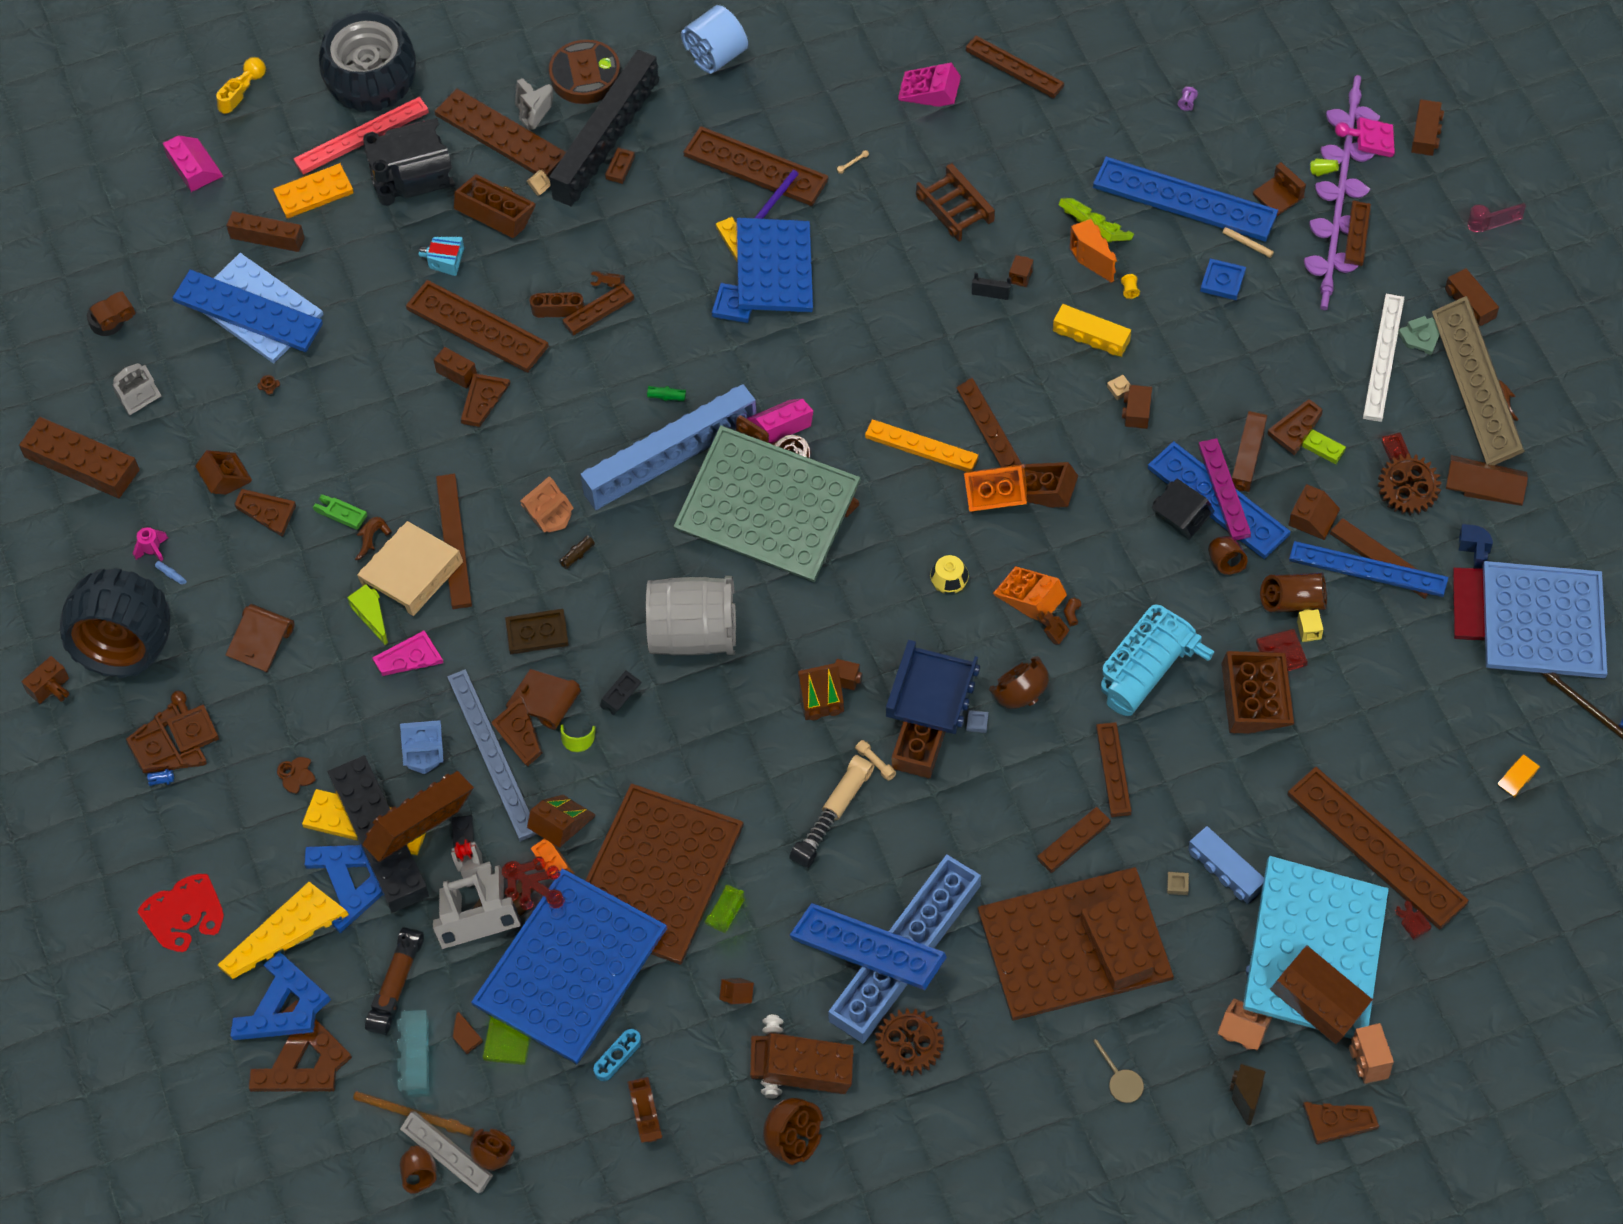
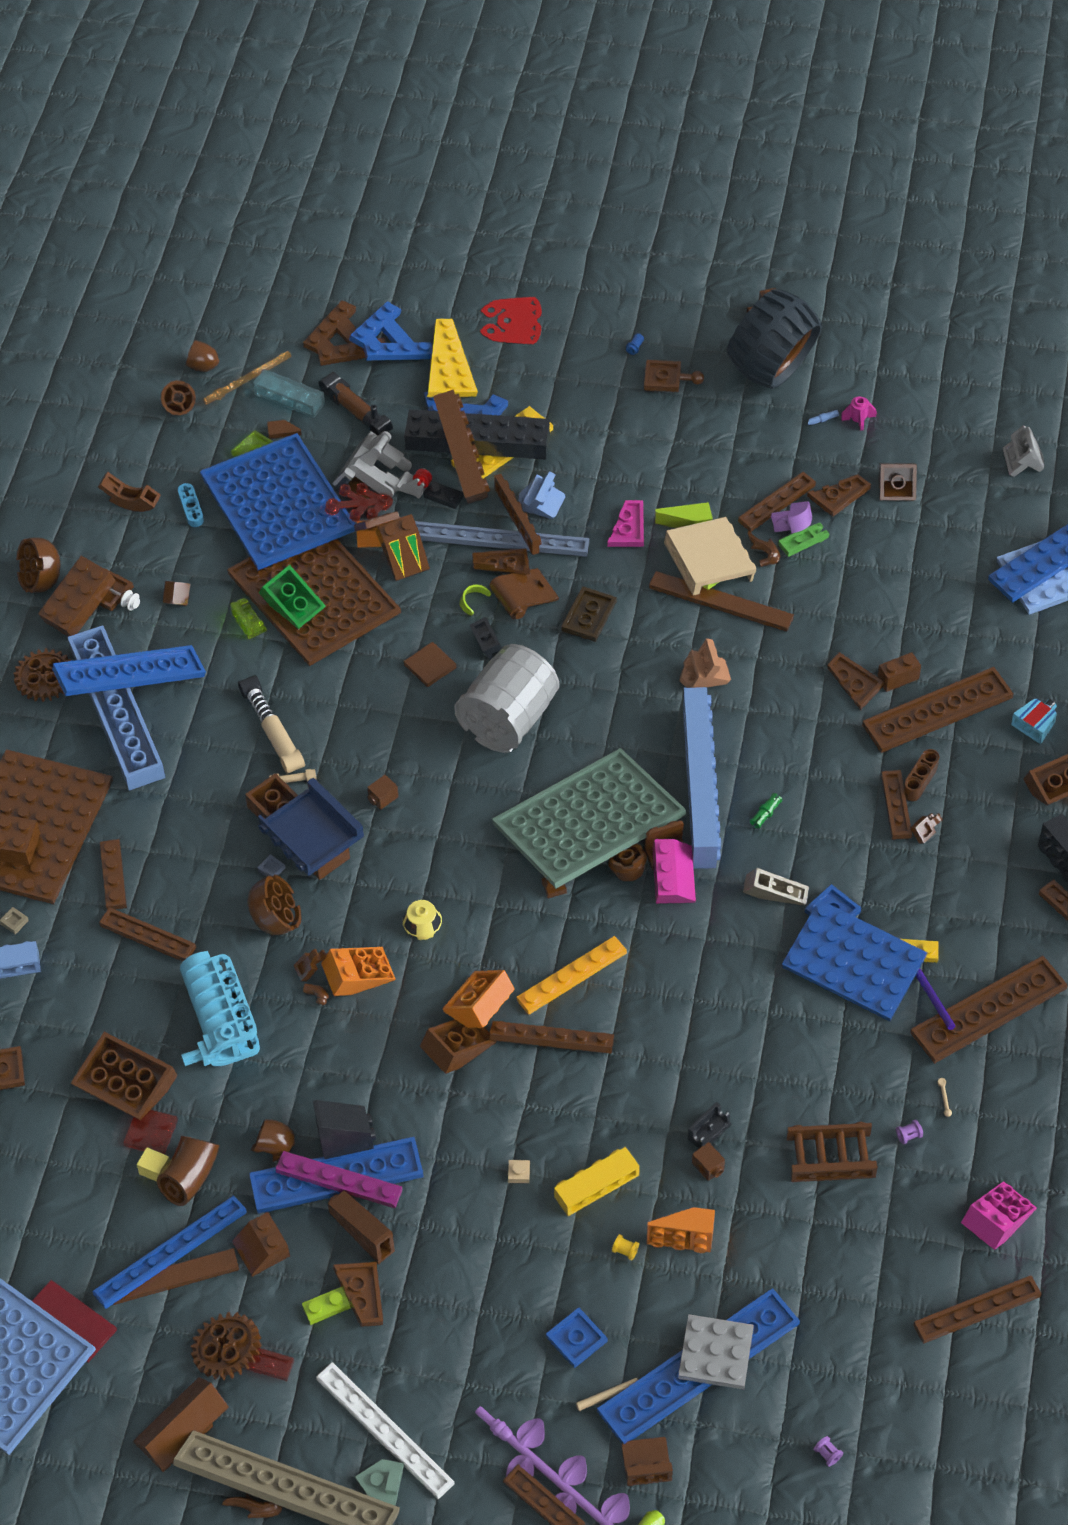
camera: 120 degrees right, 5 degrees down
reddish brown brick [19,417,139,499] -> none
reddish brown wing [126,703,207,773] -> none
reddish brown door [226,604,294,672] -> none
reddish brown plate [257,375,280,395] -> none
reddish brown plate [277,757,315,794] -> none
light grey plate [400,1111,493,1193] -> none
dark brown pin [559,535,595,569] -> none
reddish brown slope [798,663,844,721] -> none
lime wing [1058,198,1134,242] -> none
reddish brown brick [1122,385,1152,429] -> none
dark blue brick [1458,524,1493,569] -> none
none -> green slope [259,565,326,629]
none -> reddish brown tile [354,511,400,531]
none -> reddish brown tile [404,642,457,687]
none -> reddish brown plate [494,474,542,555]
none -> light grey plate [678,1314,754,1390]
none -> reddish brown plate [738,472,816,532]
none -> dark tan slope [743,868,809,906]
none -> medium lavender brick [771,501,812,533]
none -> medium lavender bush [896,1120,923,1144]

